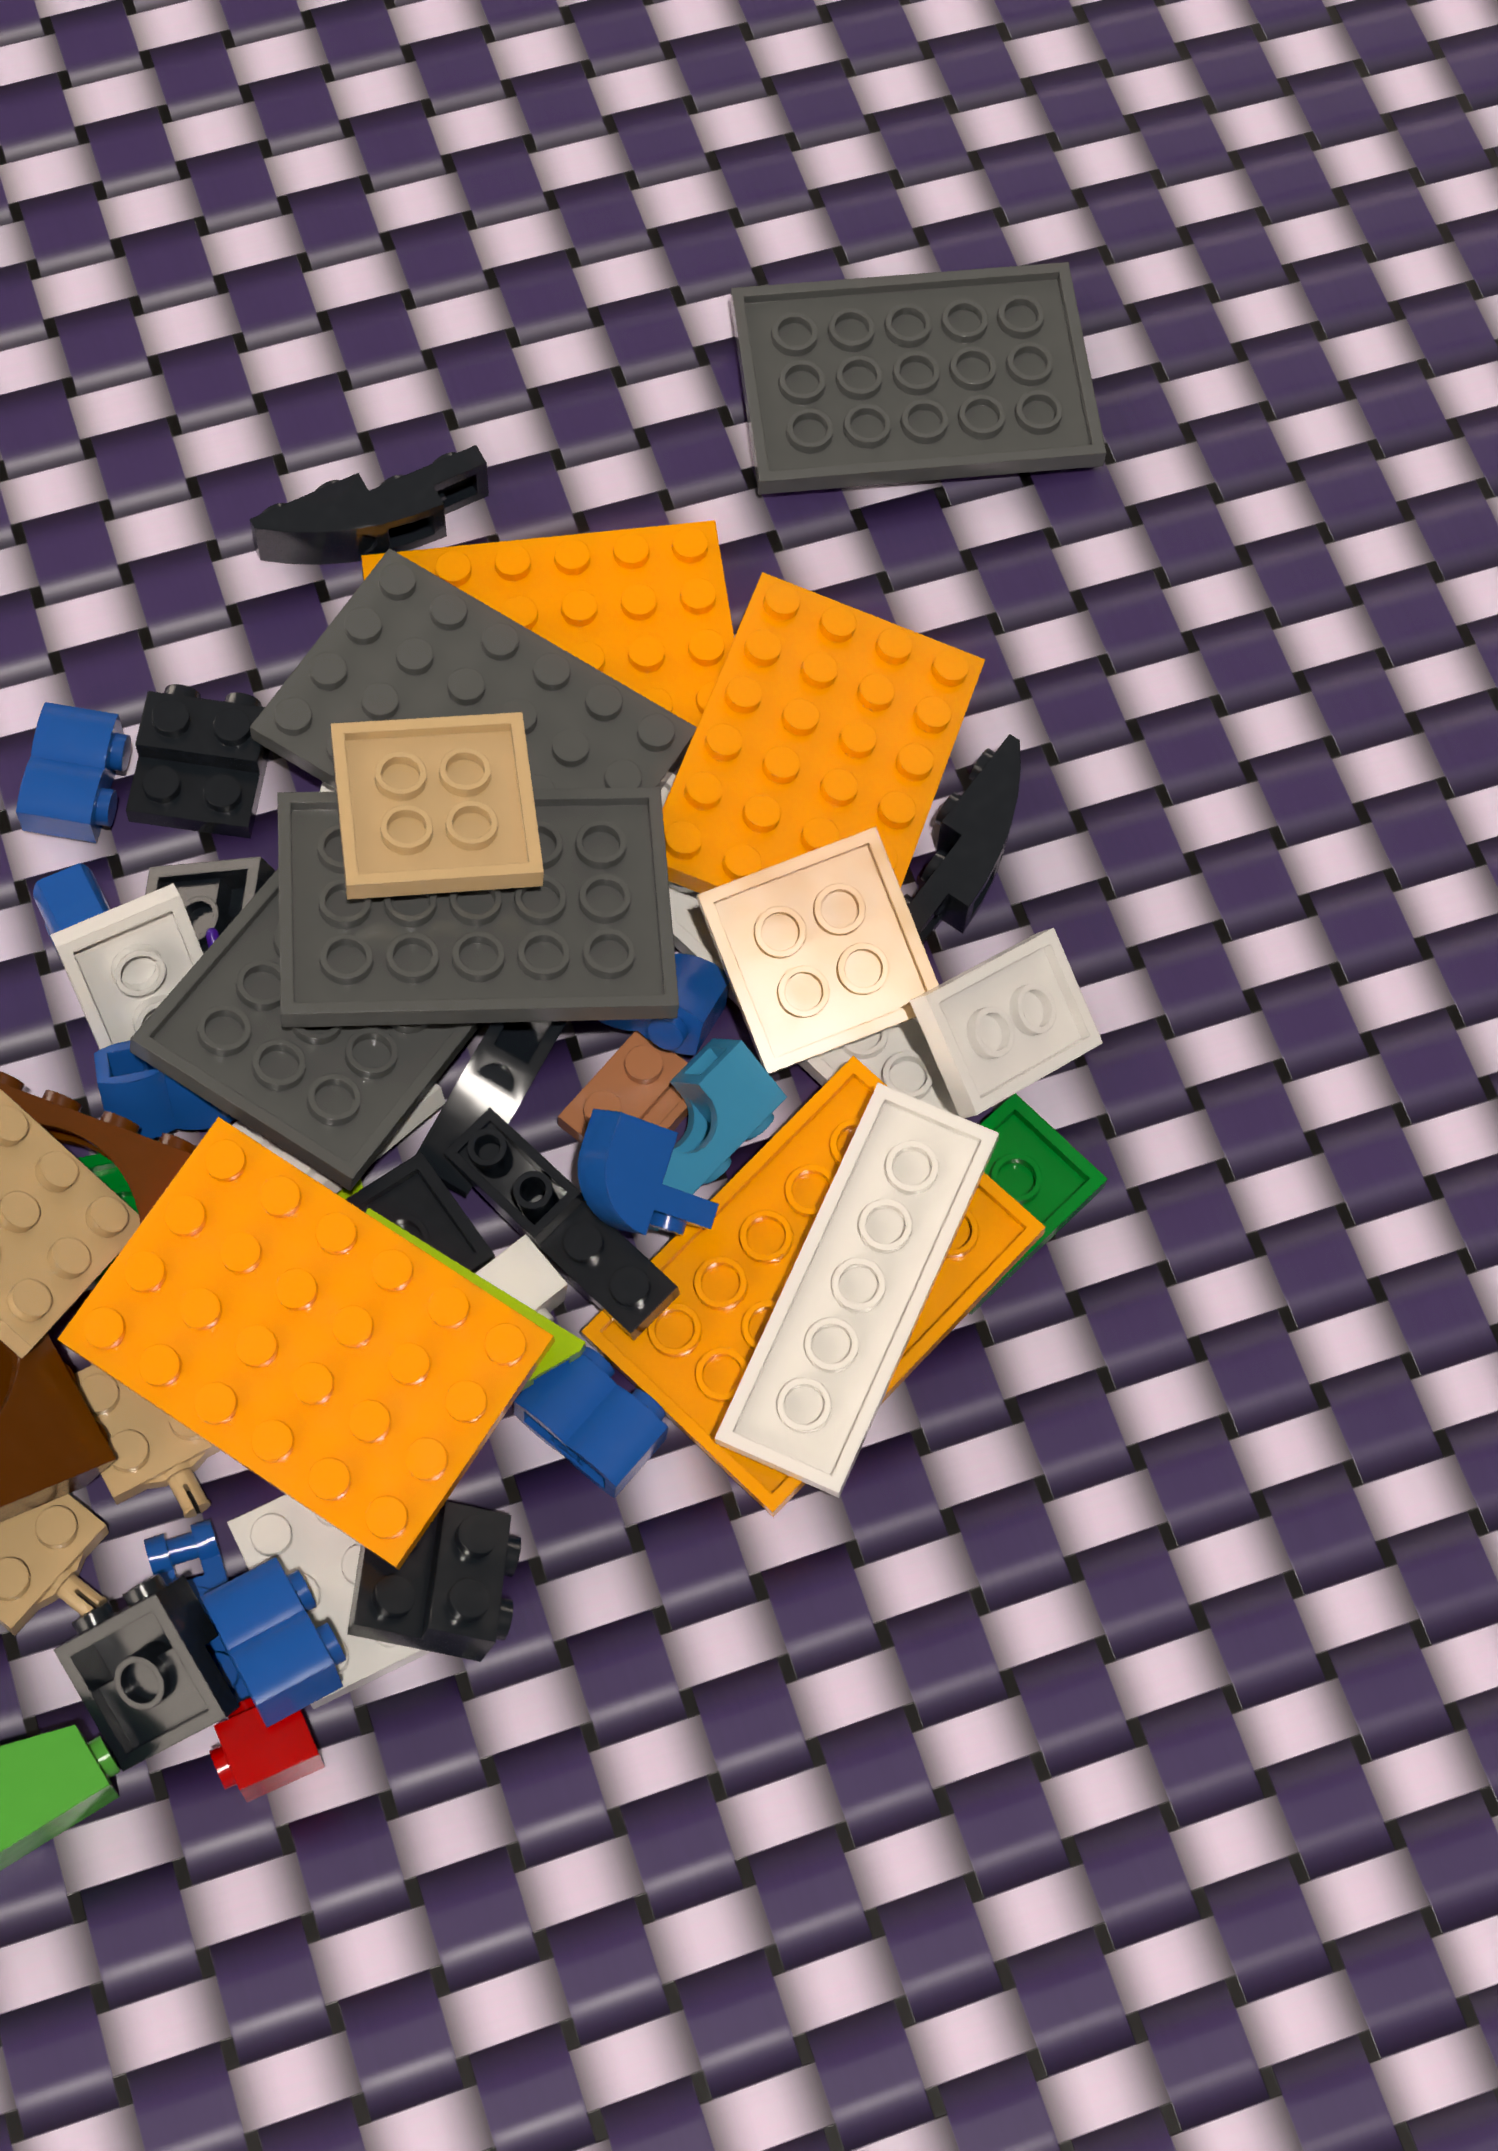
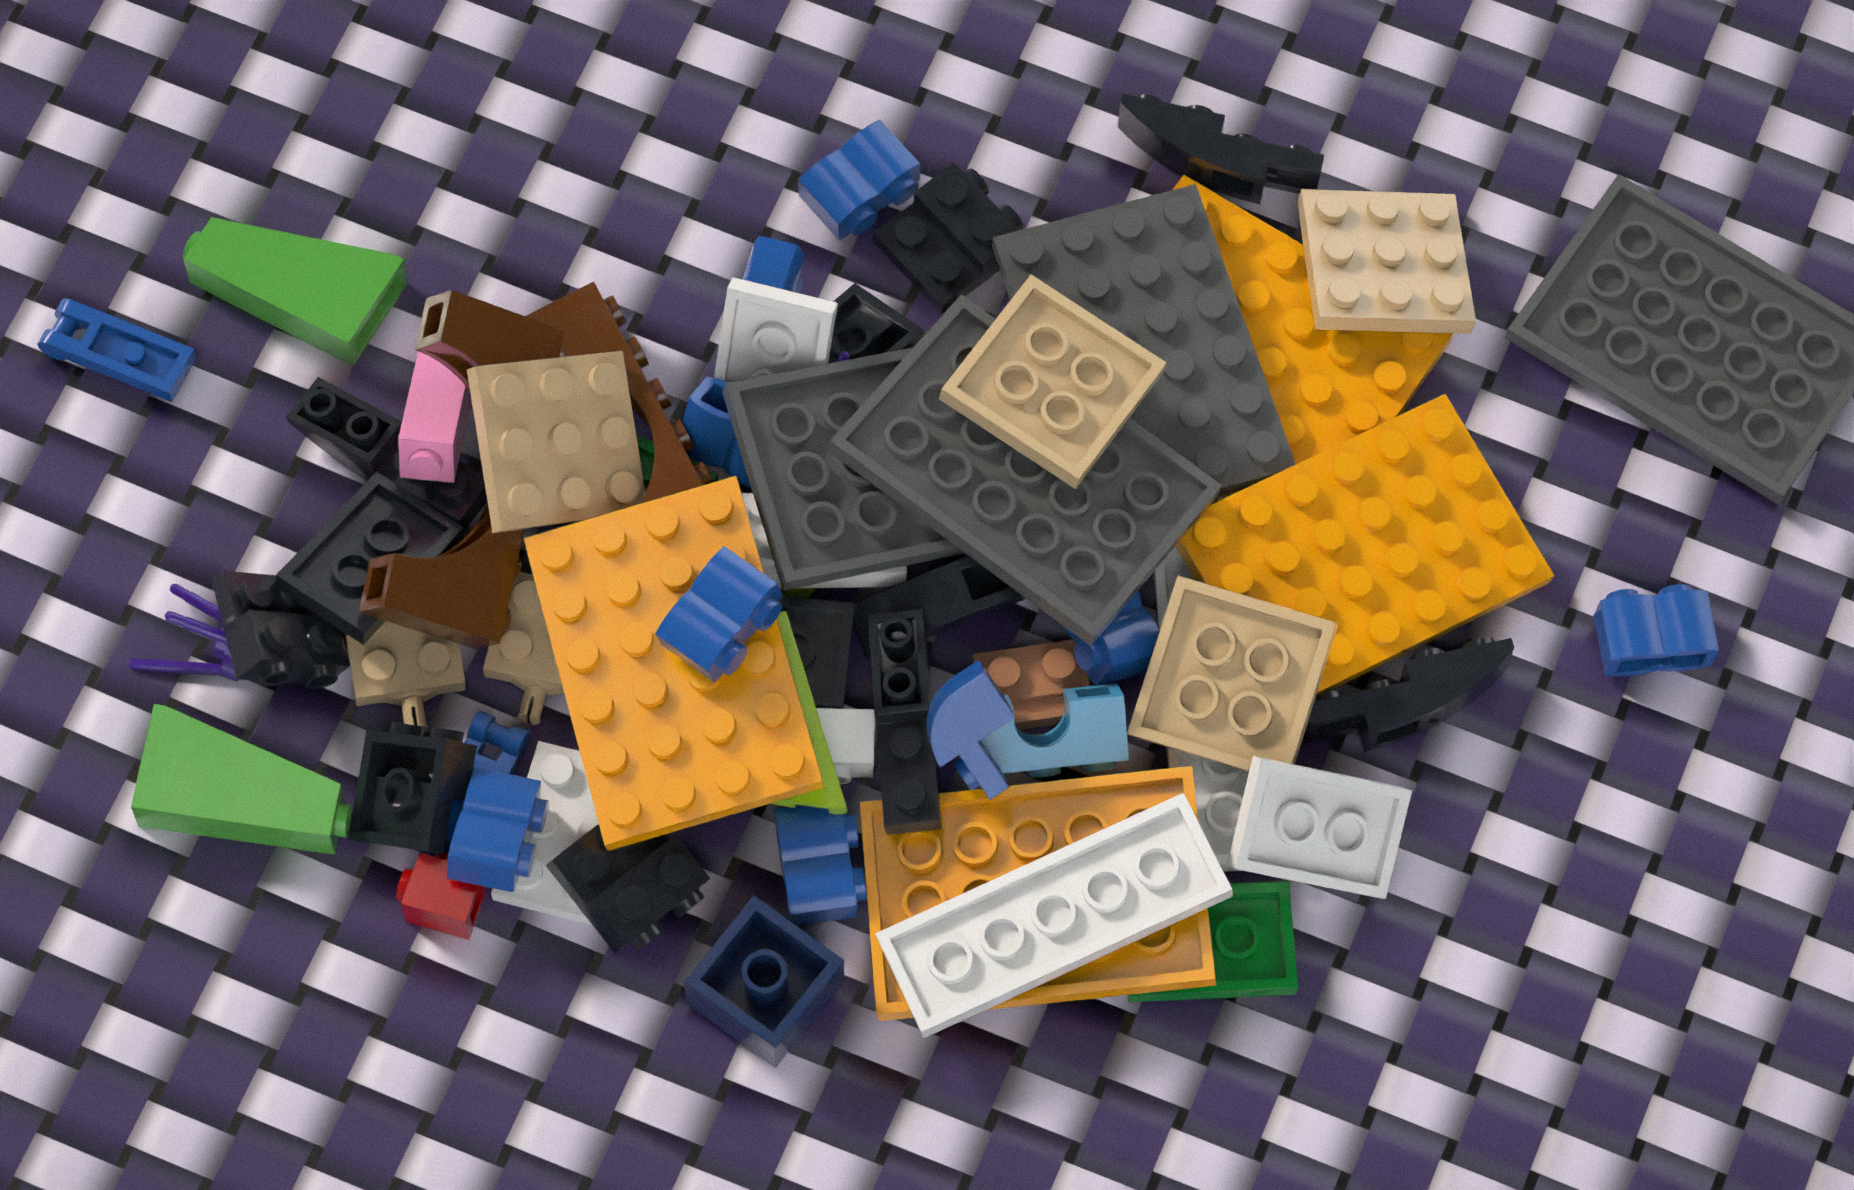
camera: 45 degrees right, 0 degrees up
none -> blue brick [655,546,782,682]
none -> dark blue brick [684,896,844,1068]
none -> tan plate [1297,189,1476,334]
none -> blue brick [1594,584,1719,676]

